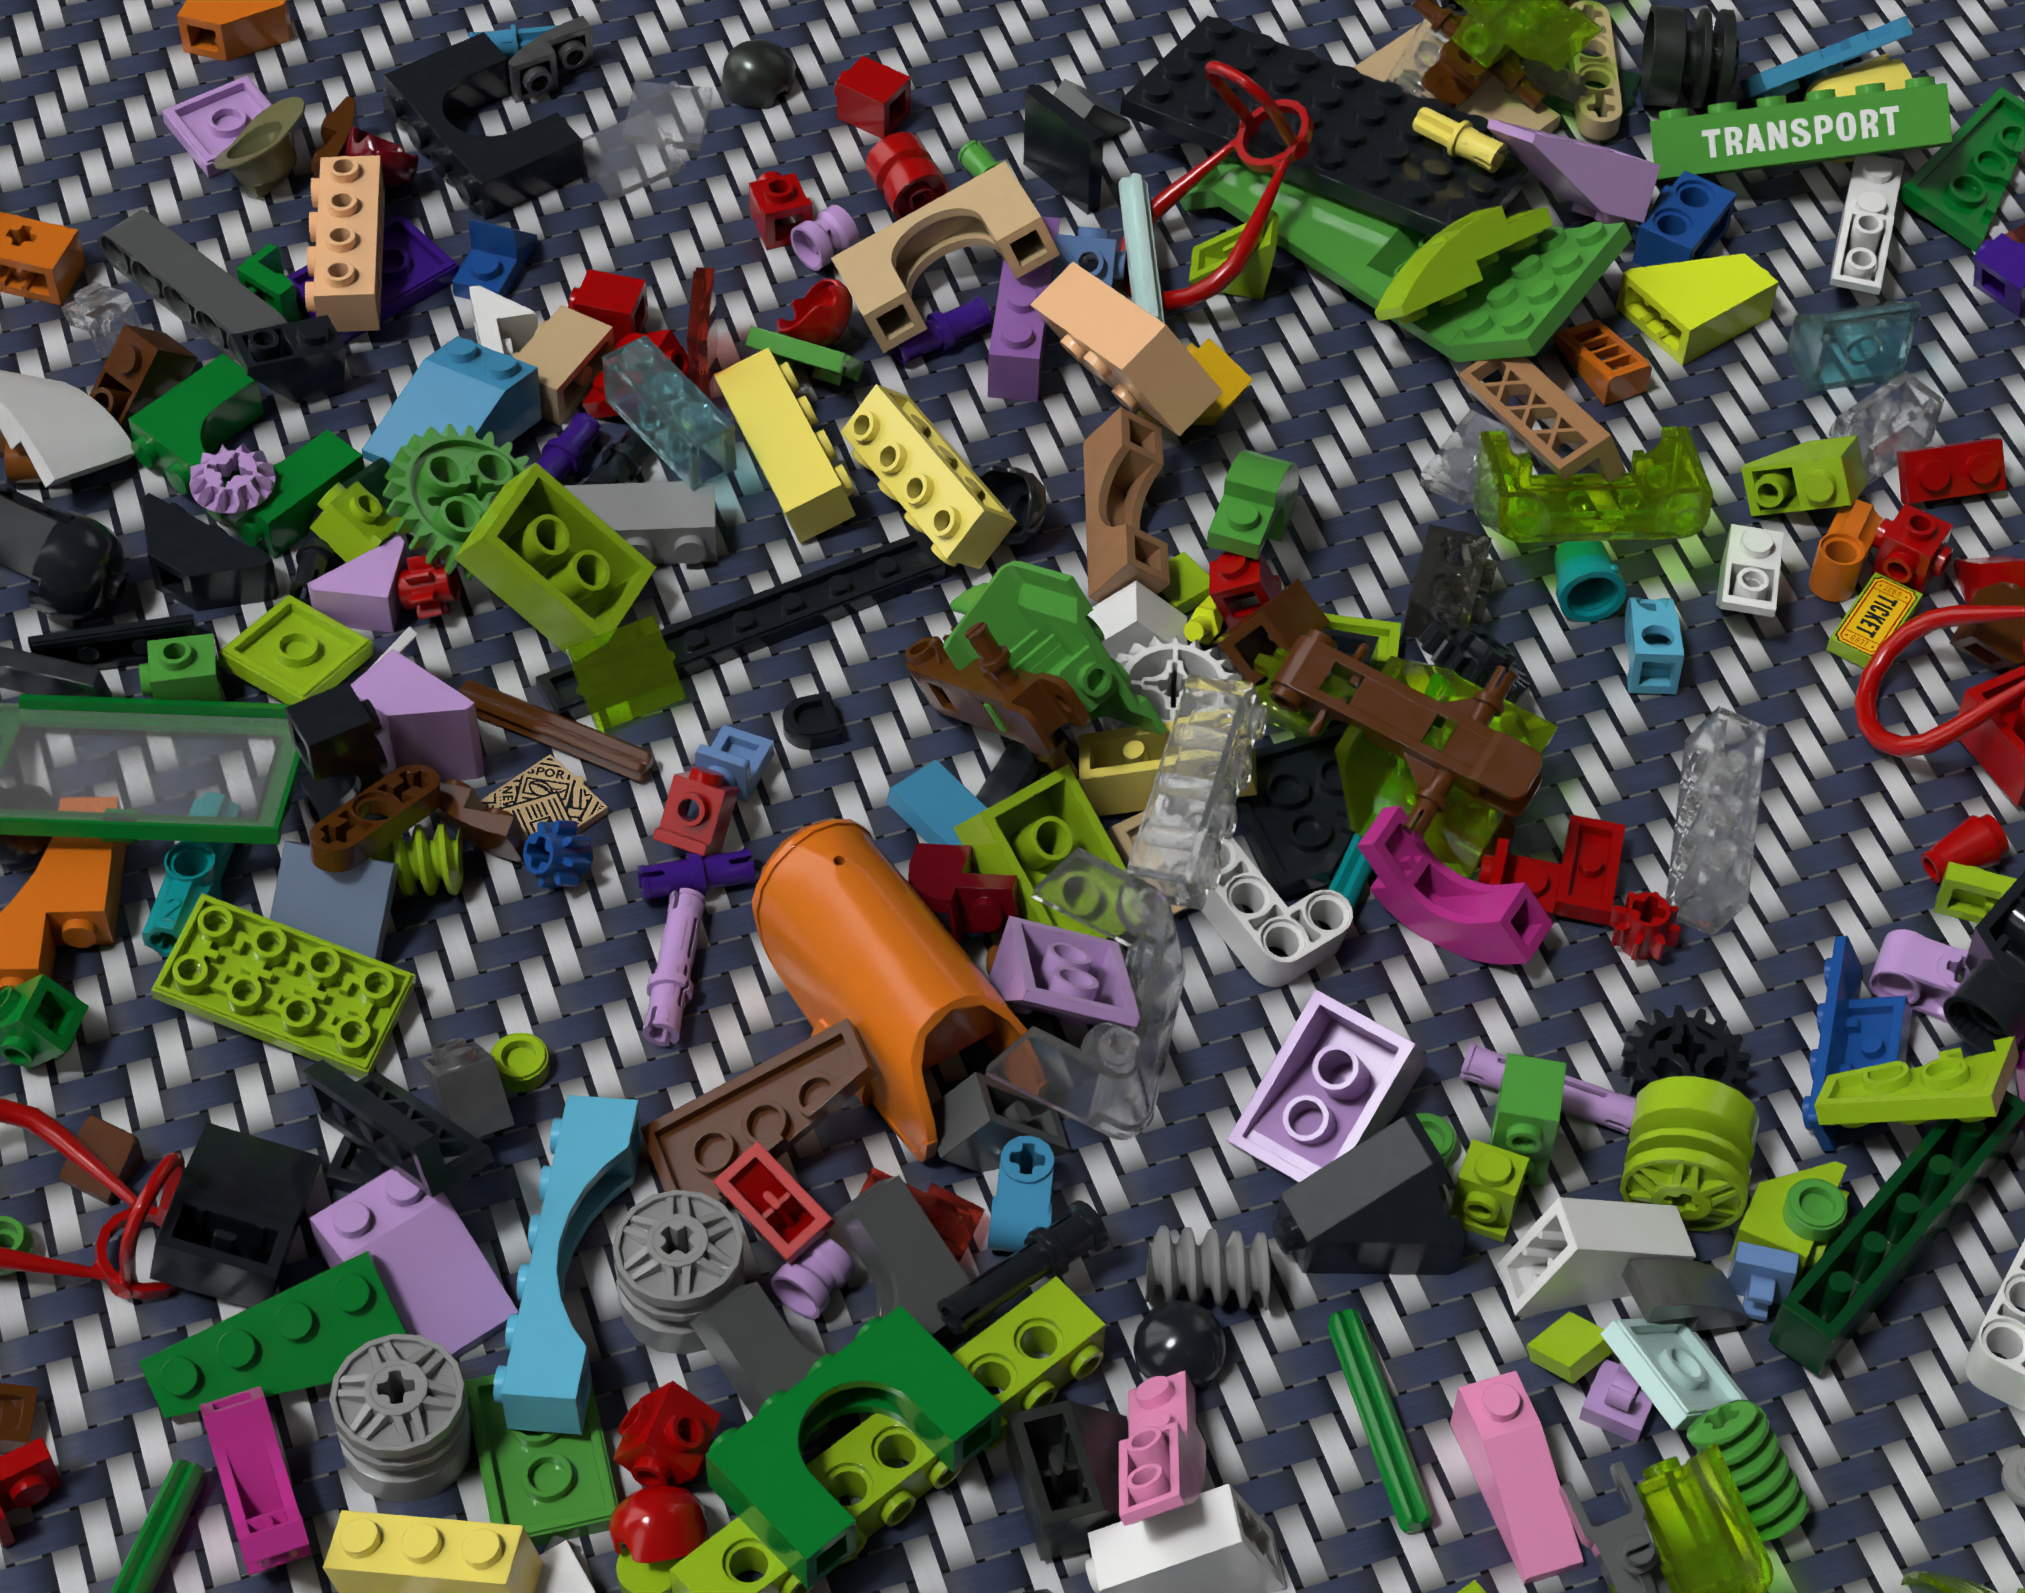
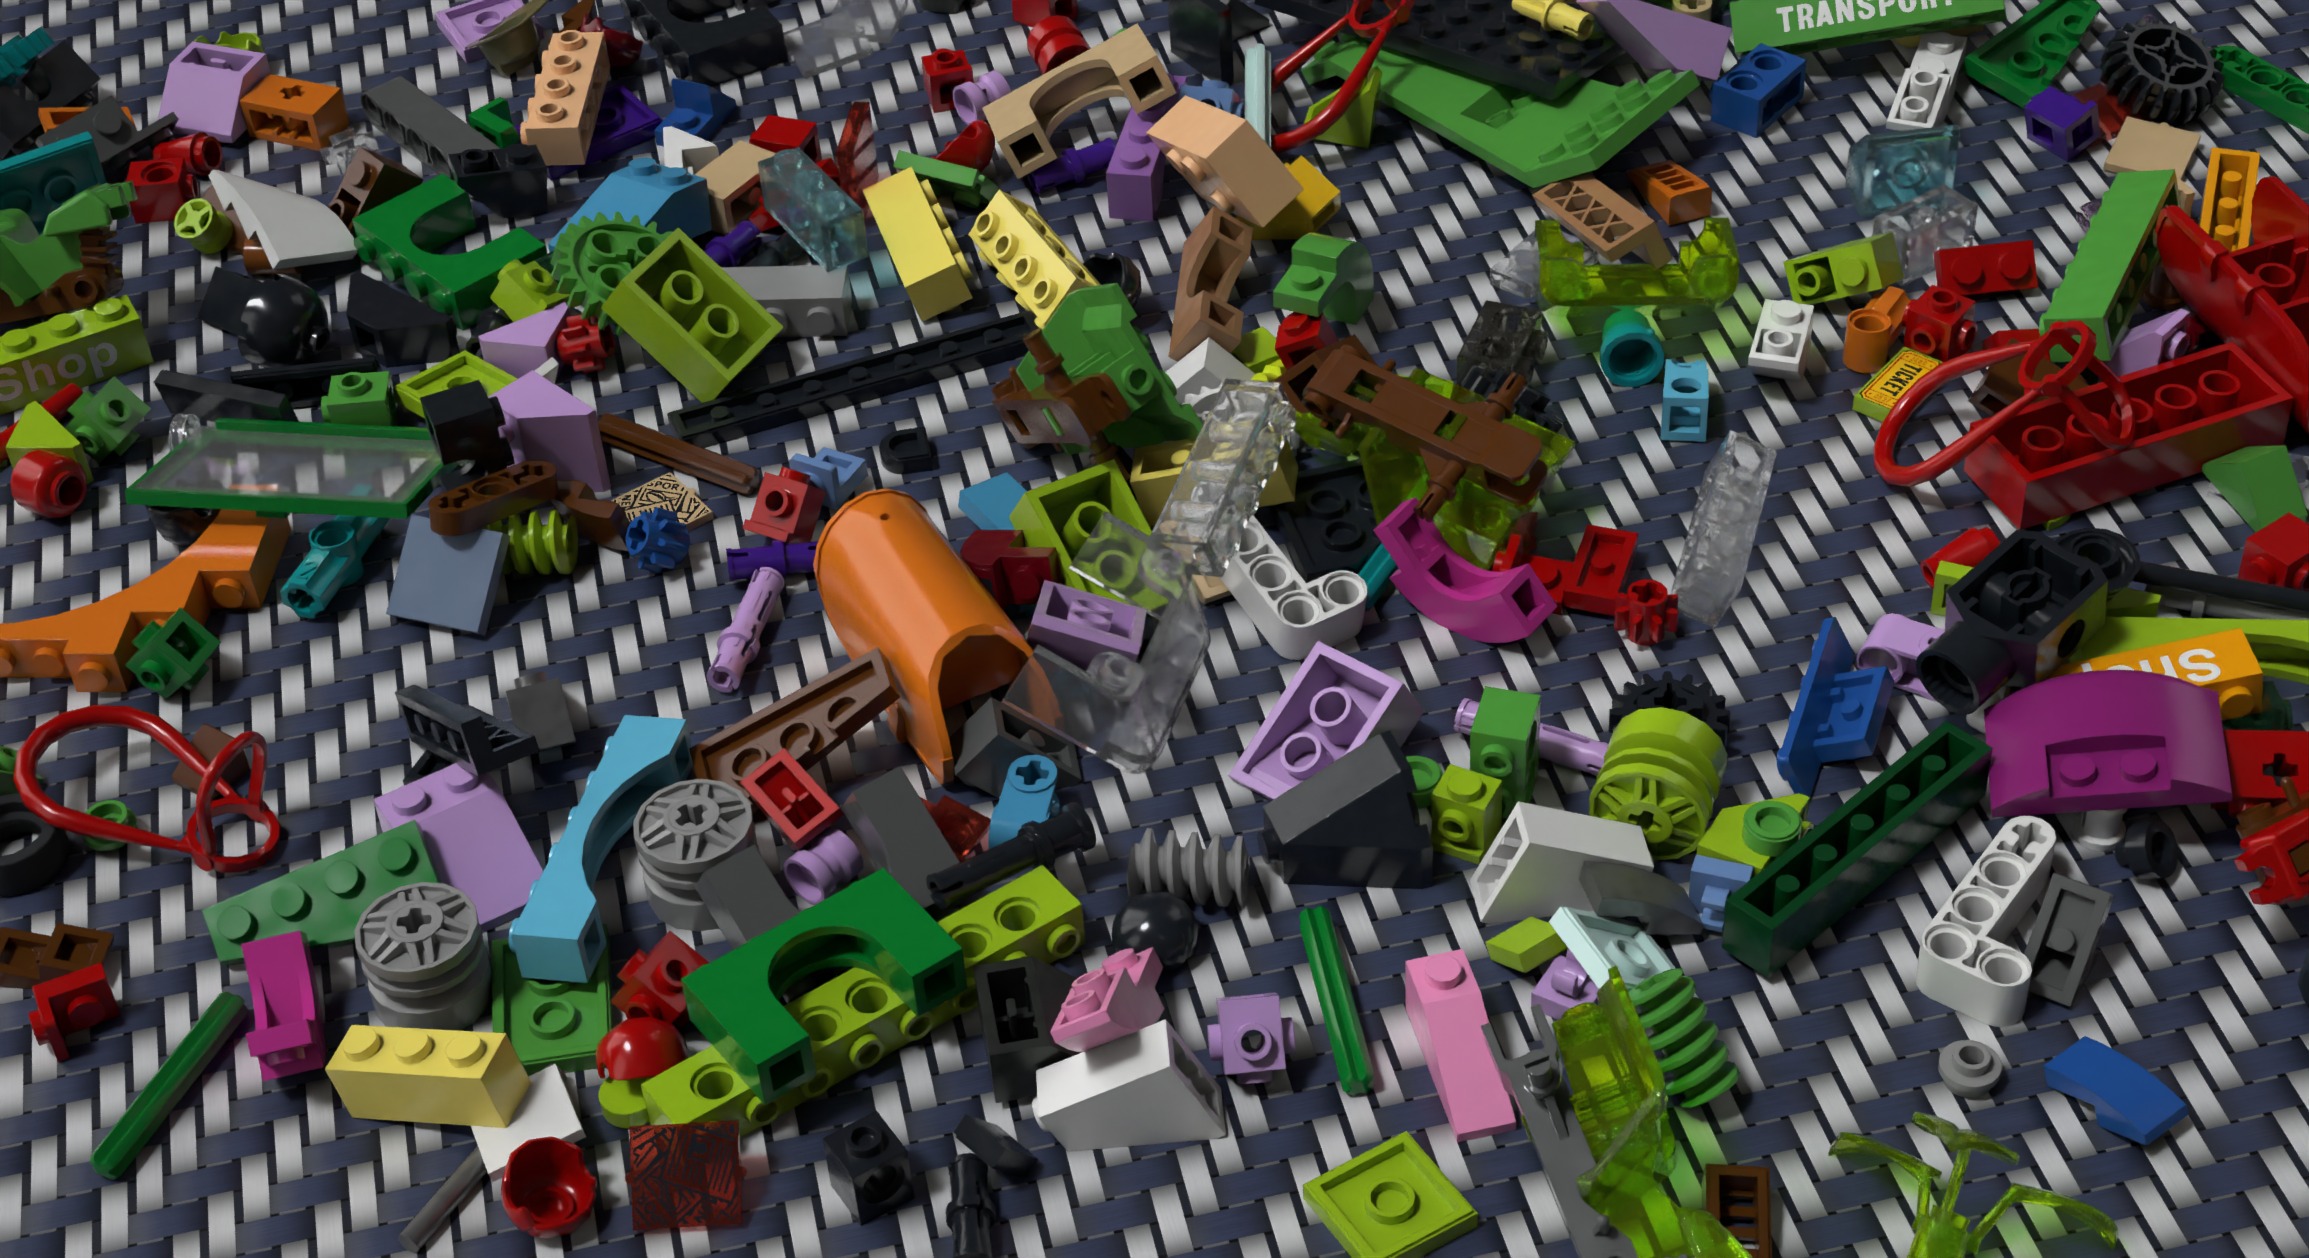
camera: 10 degrees right, 10 degrees down
black slope [150,1122,322,1308] -> none
lime tile [151,893,416,1078] -> none
lavender gear [189,443,275,514] -> none
lime tile [490,1033,550,1093] -> none
clear neon green piece [565,614,686,731] -> none
lime slope [1375,205,1553,325] -> none
neon yellow slope [1616,253,1779,366] -> none
lime wing [1814,1036,2019,1128] -> none
none -> lavender brick [1207,992,1295,1084]

